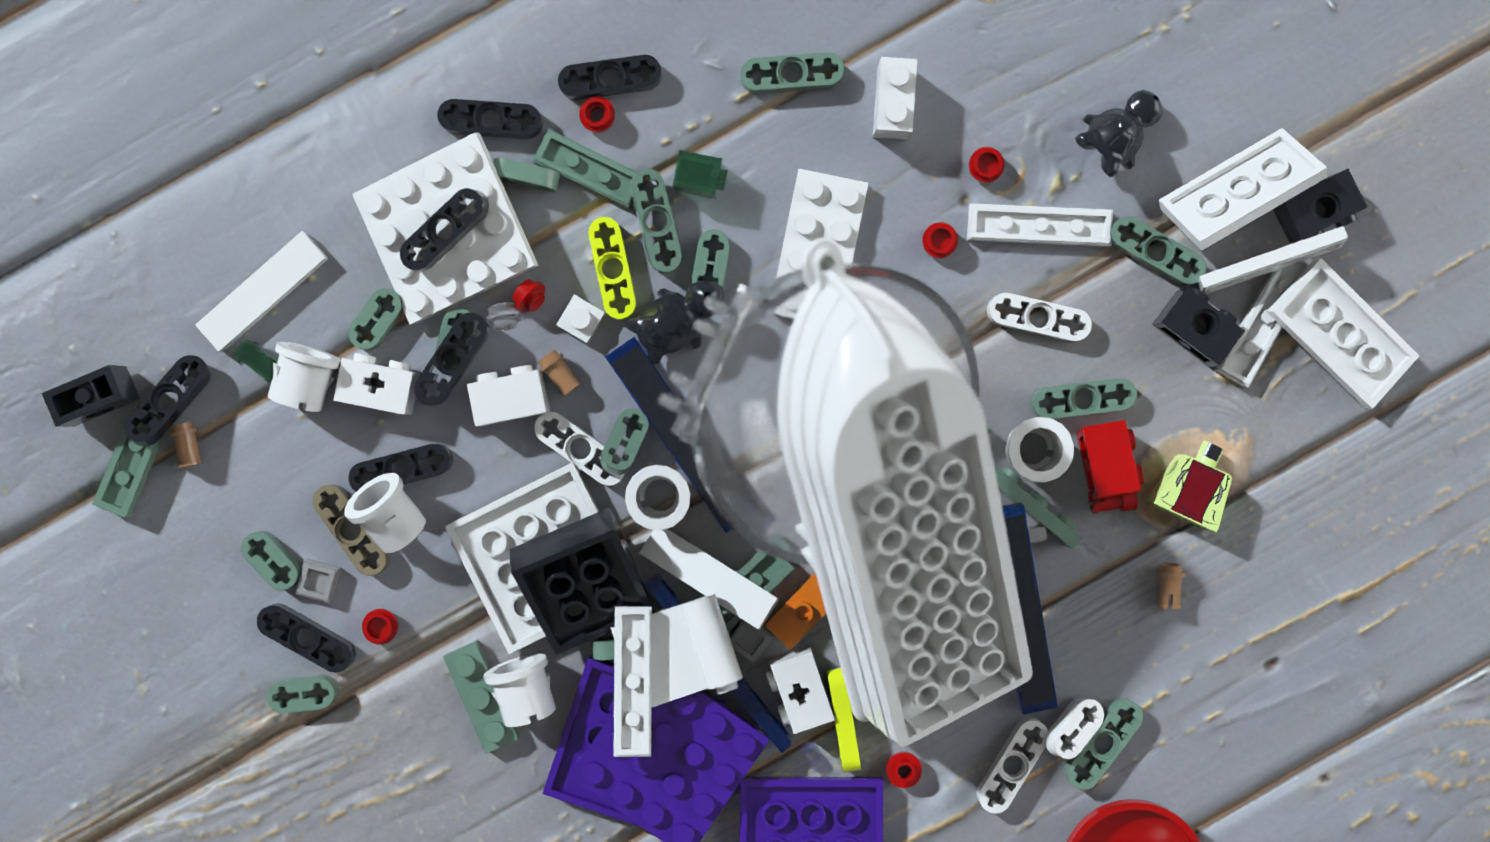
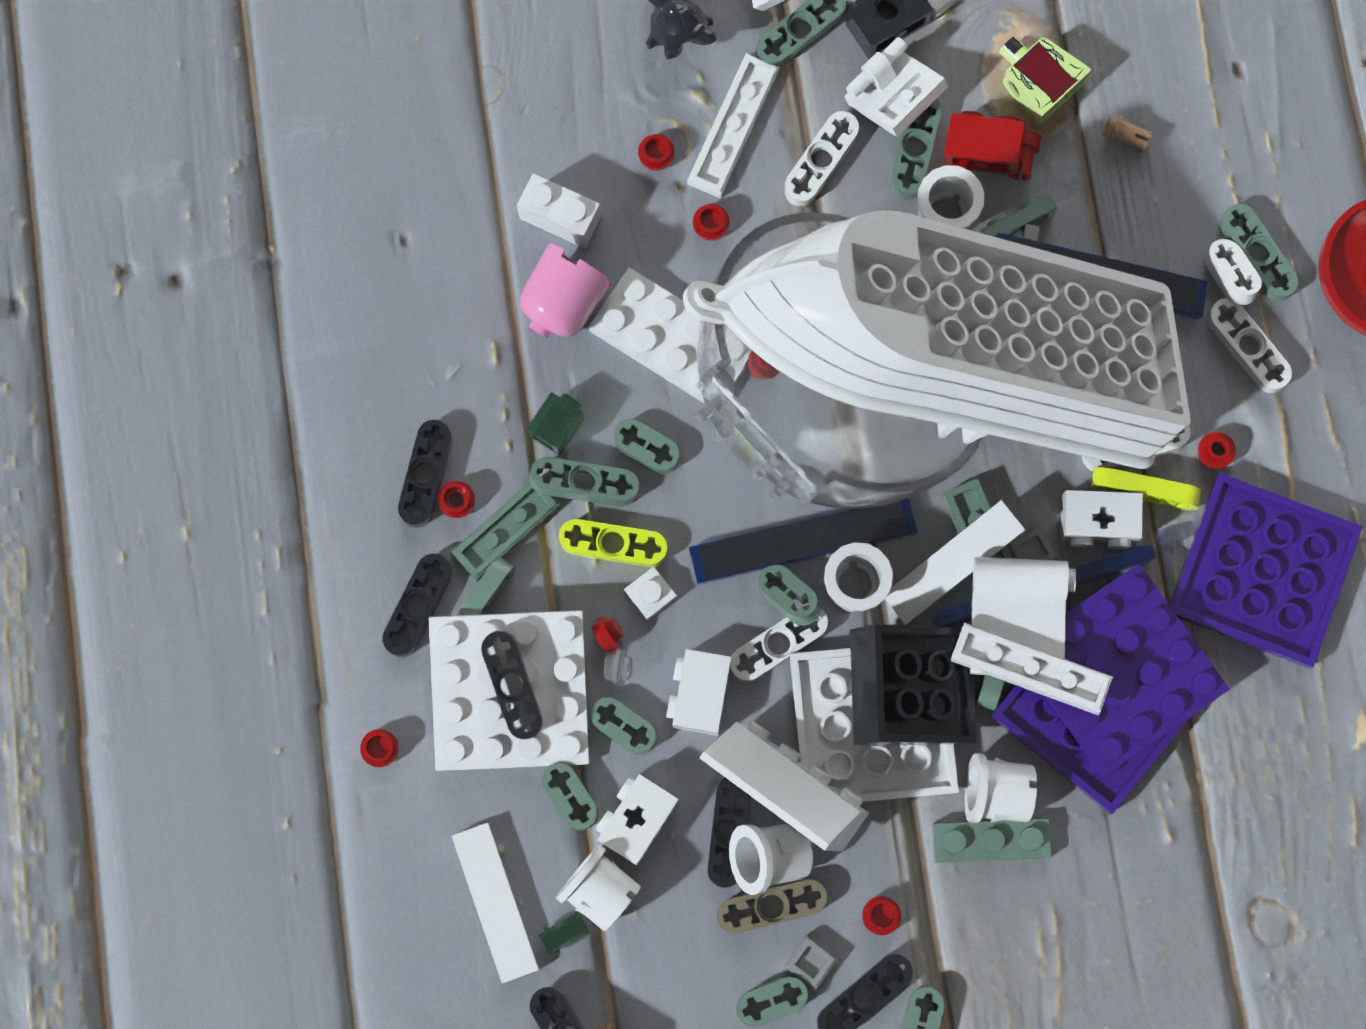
camera: 70 degrees left, 10 degrees down
black beam [414,313,490,406] -> none
medium nougat pin [538,349,581,397] -> none
black animal [627,281,724,364] -> none
sand green beam [740,53,844,94] -> none
orange plate [765,573,826,650] -> none
none -> red plate [360,729,399,768]
none -> bright pink cylinder [519,243,612,338]
none -> white slope [700,721,869,851]
none -> white plate [844,37,948,137]

